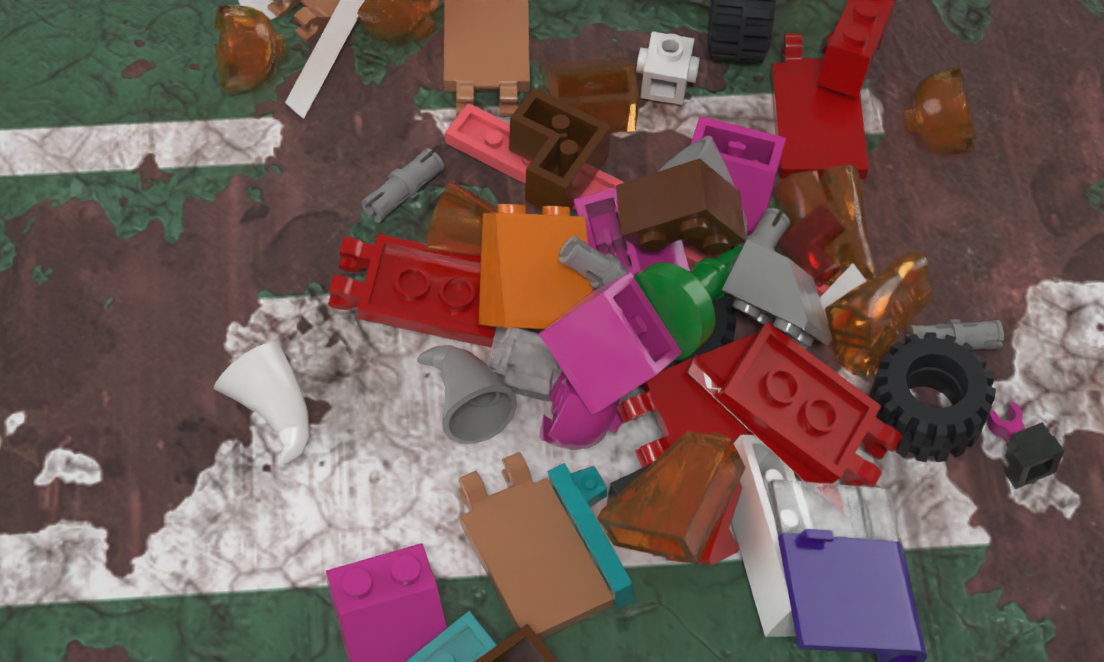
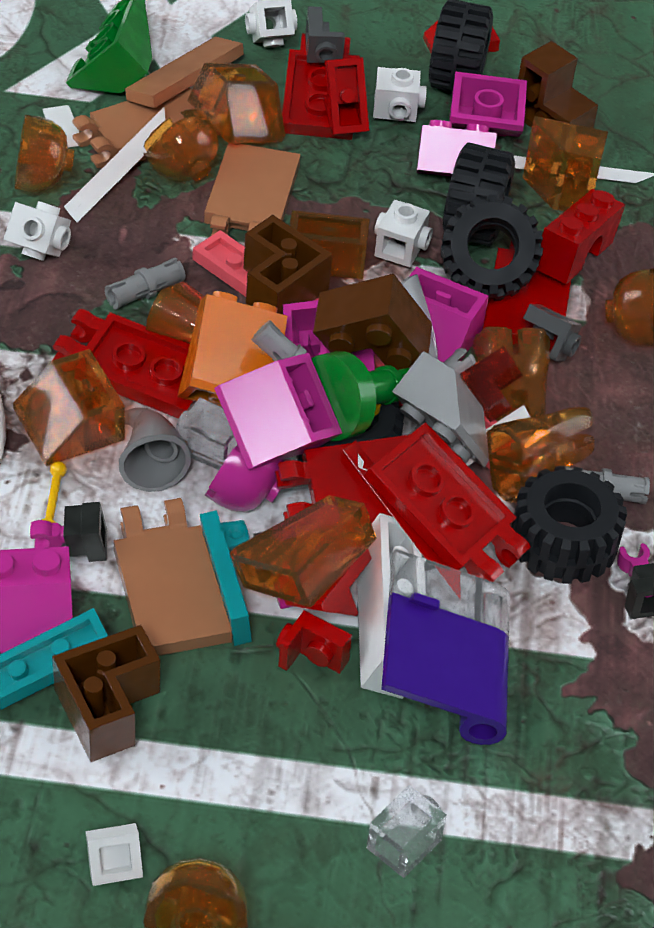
camera: 10 degrees right, 10 degrees down
none -> white brick [3,201,71,261]
none -> clear orange slope [13,349,125,466]
none -> pearl dark grey piece [30,502,107,562]
none -> yellow hinge [42,461,67,523]
none -> red bracket [276,610,352,674]
none -> black tyre [441,195,543,301]
none -> dark grey bracket [523,304,582,361]

